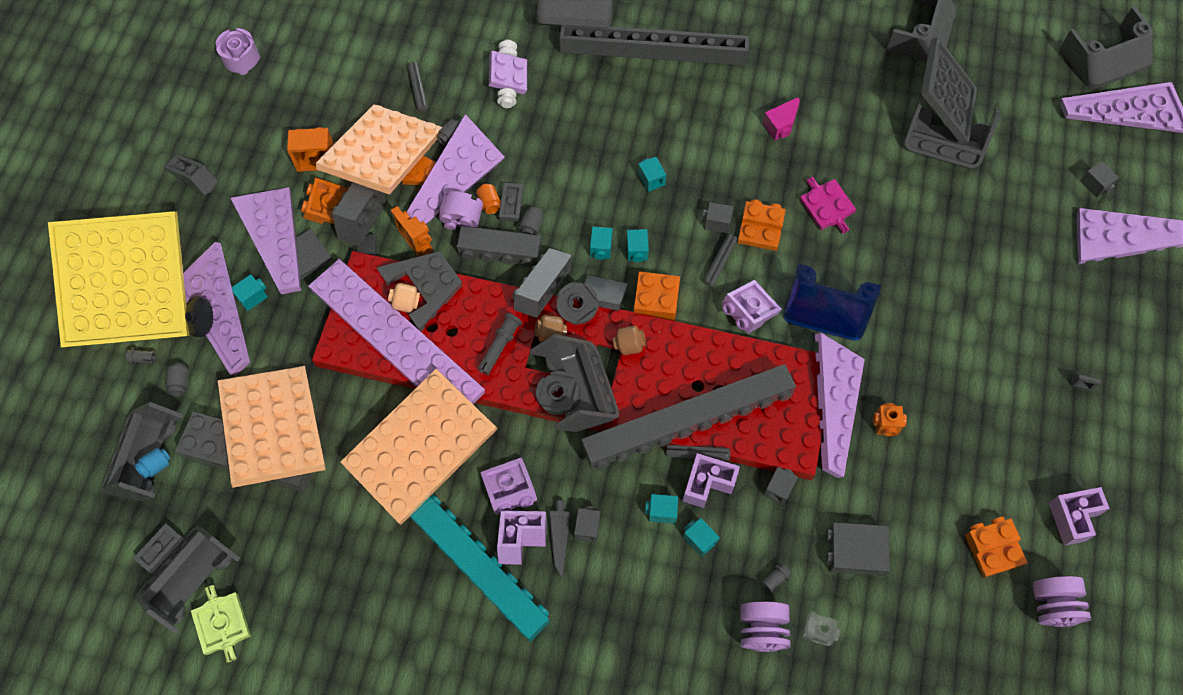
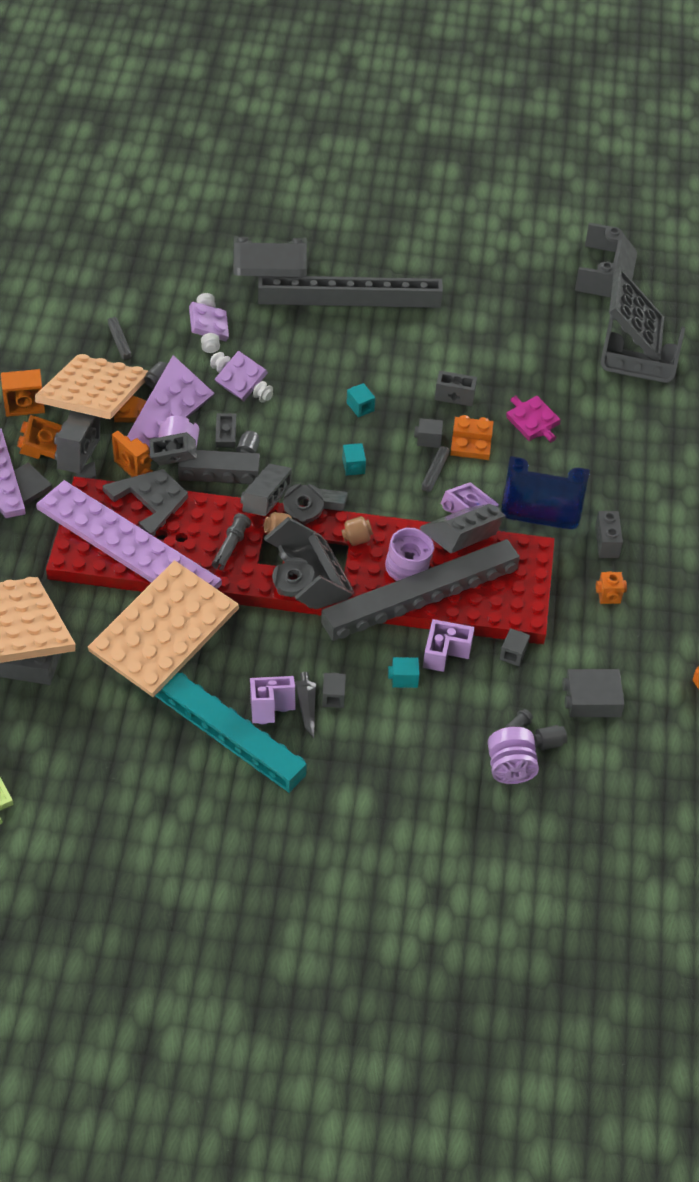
camera: 10 degrees left, 15 degrees down
light nougat head [388,283,420,313] -> none
orange brick [476,184,501,214] -> none
lavender plate [480,457,537,515] -> none
teal brick [590,226,613,260] -> none
orange brick [634,272,680,321] -> none
dark grey axle [666,444,731,461] -> none
teal brick [683,518,720,558] -> none
dark pink slope [763,97,800,140] -> none
clear brick [802,611,841,646] -> none
lavender wing [815,333,865,478] -> none
none -> dark grey brick [149,432,197,465]
none -> lavender plate [210,351,273,403]
none -> lavender wheel [385,528,434,581]
none -> dark grey slope [420,504,506,554]
none -> dark grey brick [435,371,477,406]
none -> dark grey brick [533,725,567,751]
none -> dark grey brick [595,511,623,558]

